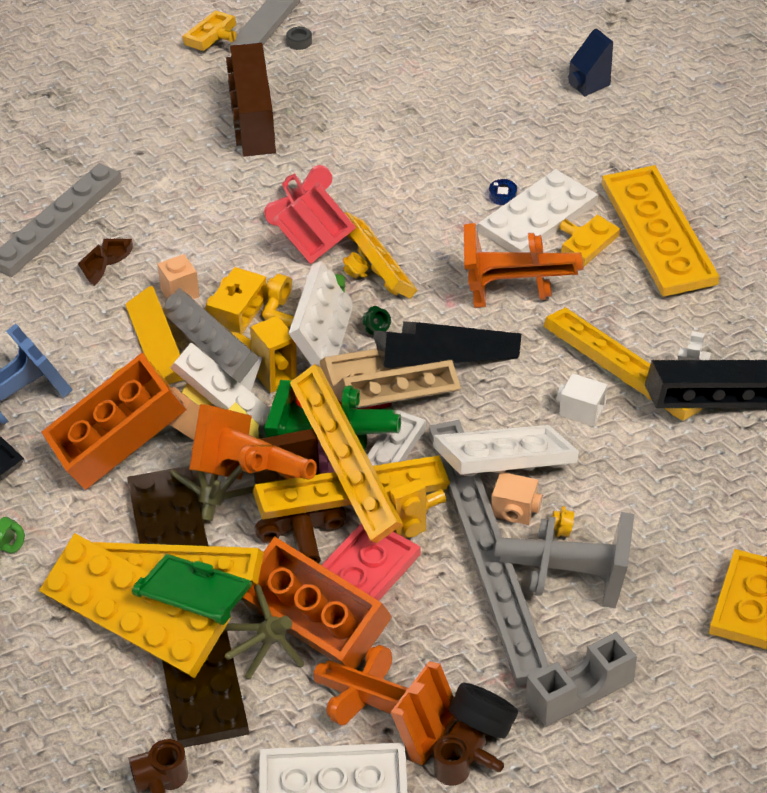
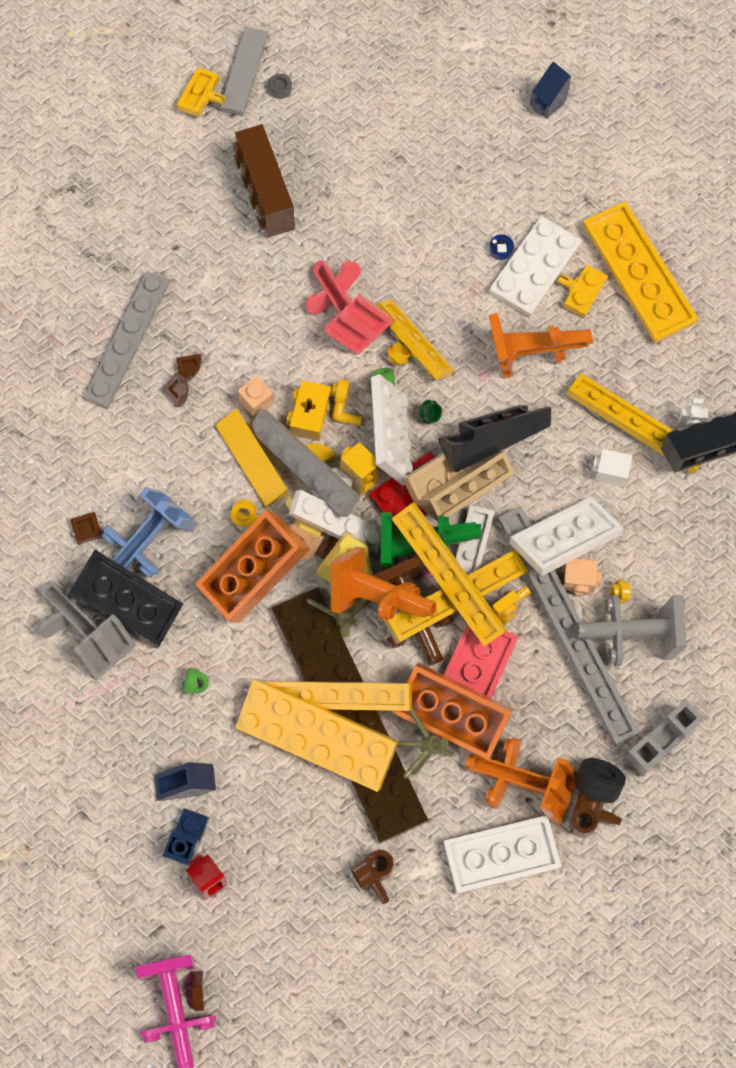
camera: 15 degrees left, 25 degrees up
green door [132,554,252,625] -> none

